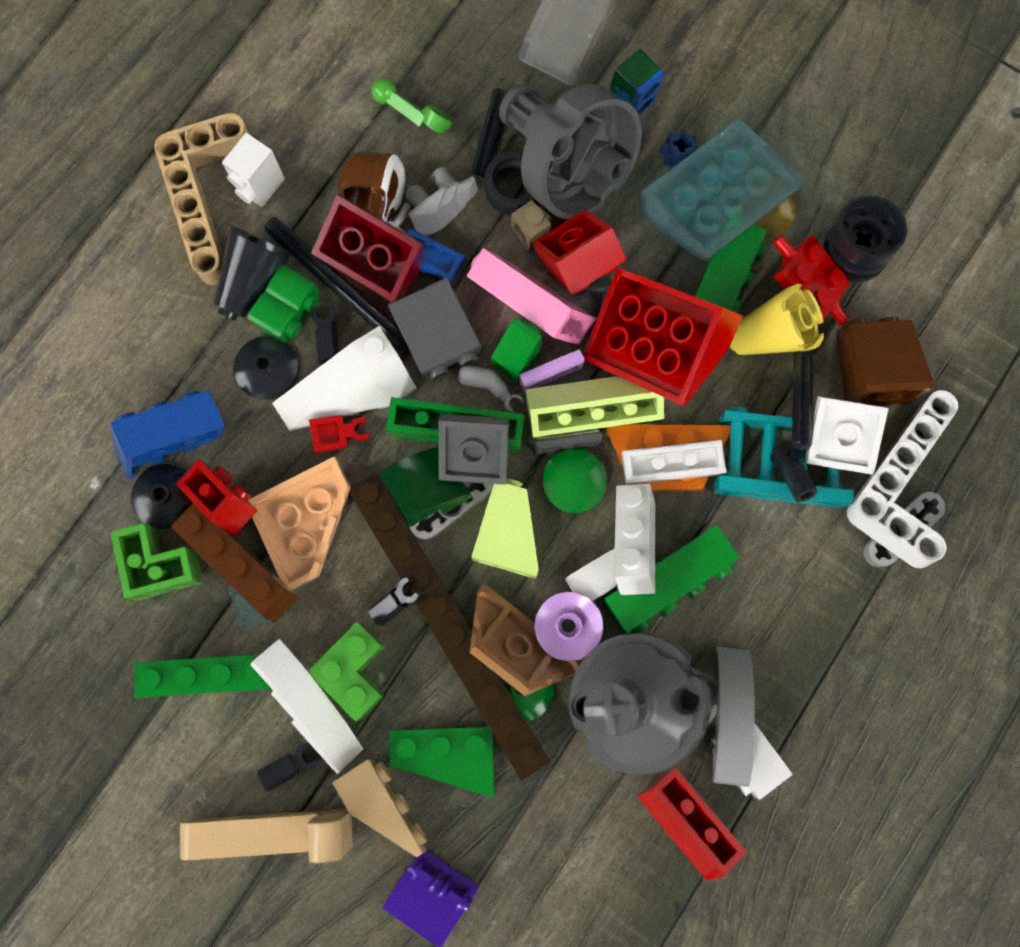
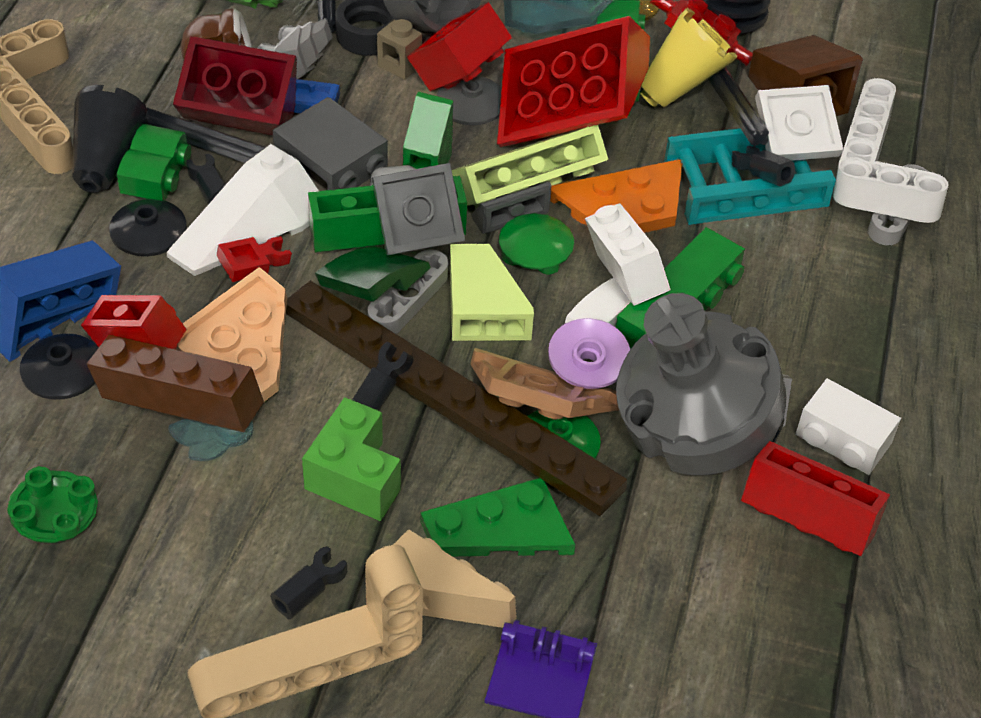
camera: 20 degrees left, 30 degrees down
bright green brick [110,523,204,601] -> none
green brick [134,654,271,698] -> none
white brick [222,133,285,207] -> none
white slope [250,639,363,774] -> none
bright pink slope [467,248,596,345] -> none
lavender tile [519,349,584,393] -> none
white tile [621,440,727,485] -> none
light grey slope [713,646,755,787] -> none
none -> green dish [7,466,98,543]

